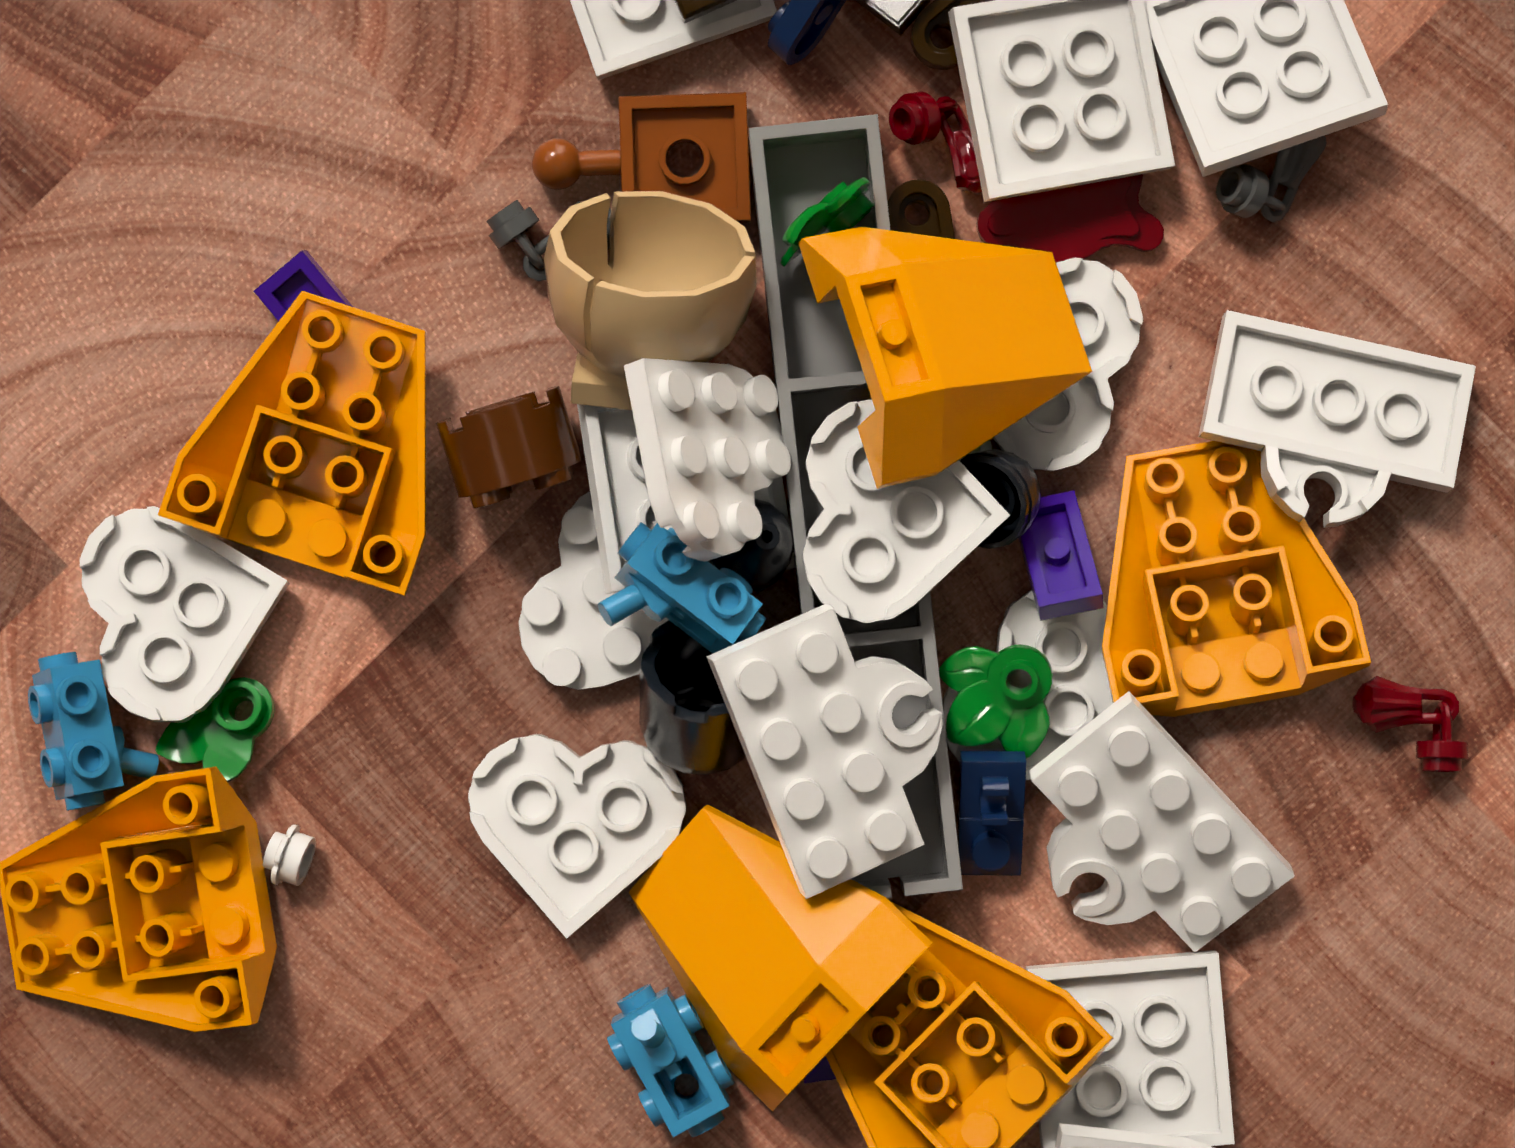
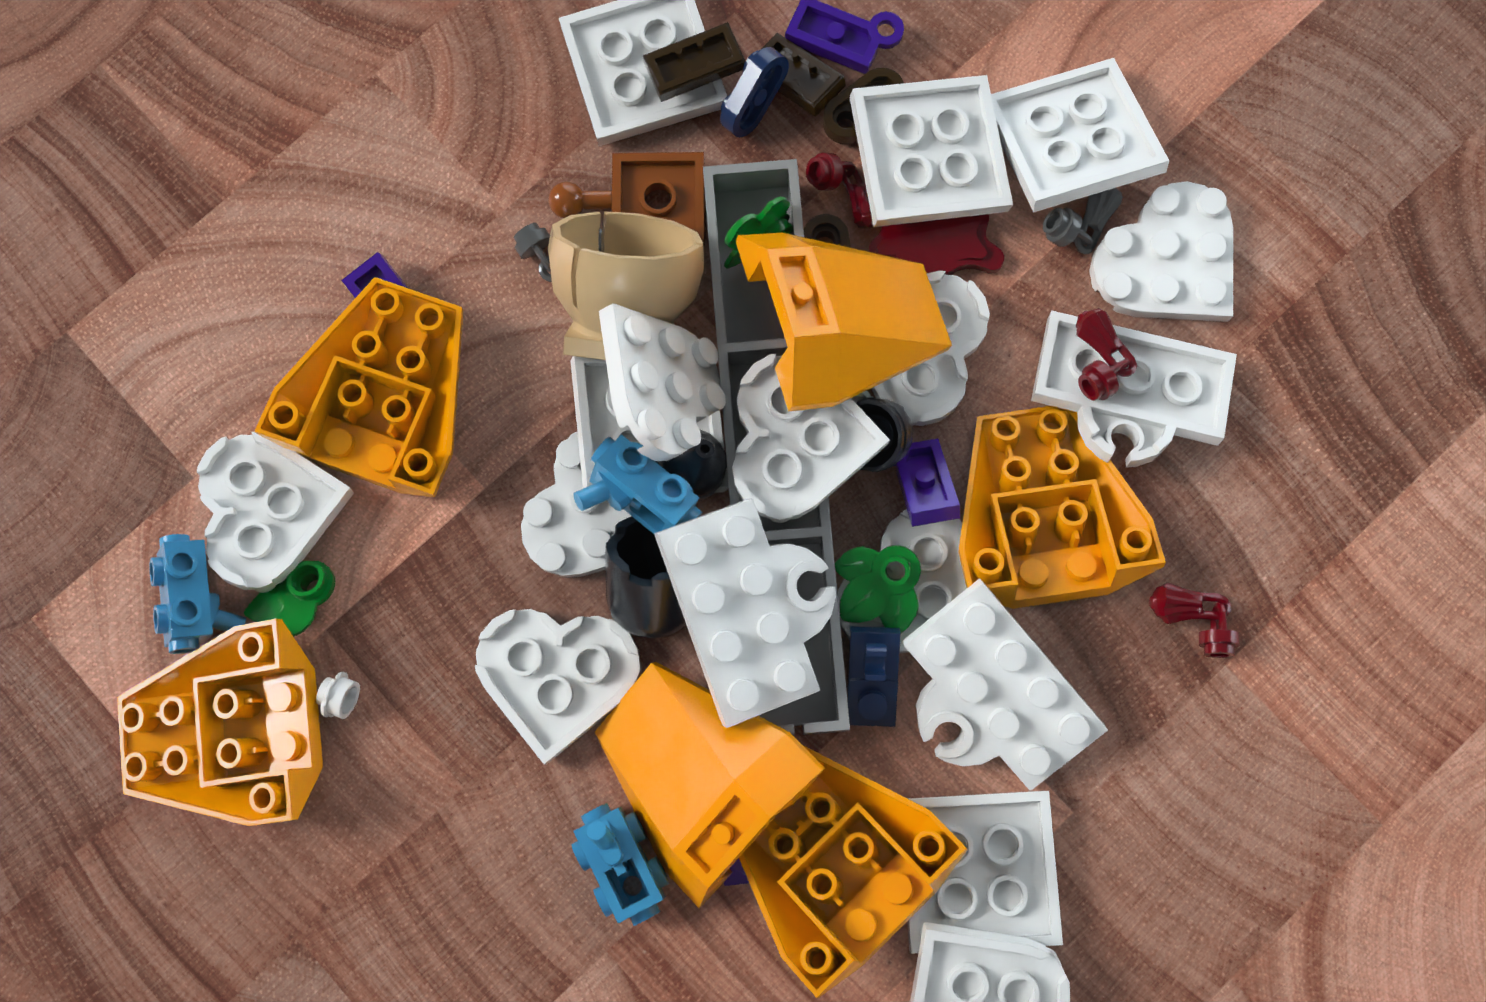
camera: 10 degrees right, 10 degrees down
reddish brown brick [436,386,582,508] -> none
none -> dark red piece [1075,308,1138,401]
none -> white plate [1089,181,1233,322]

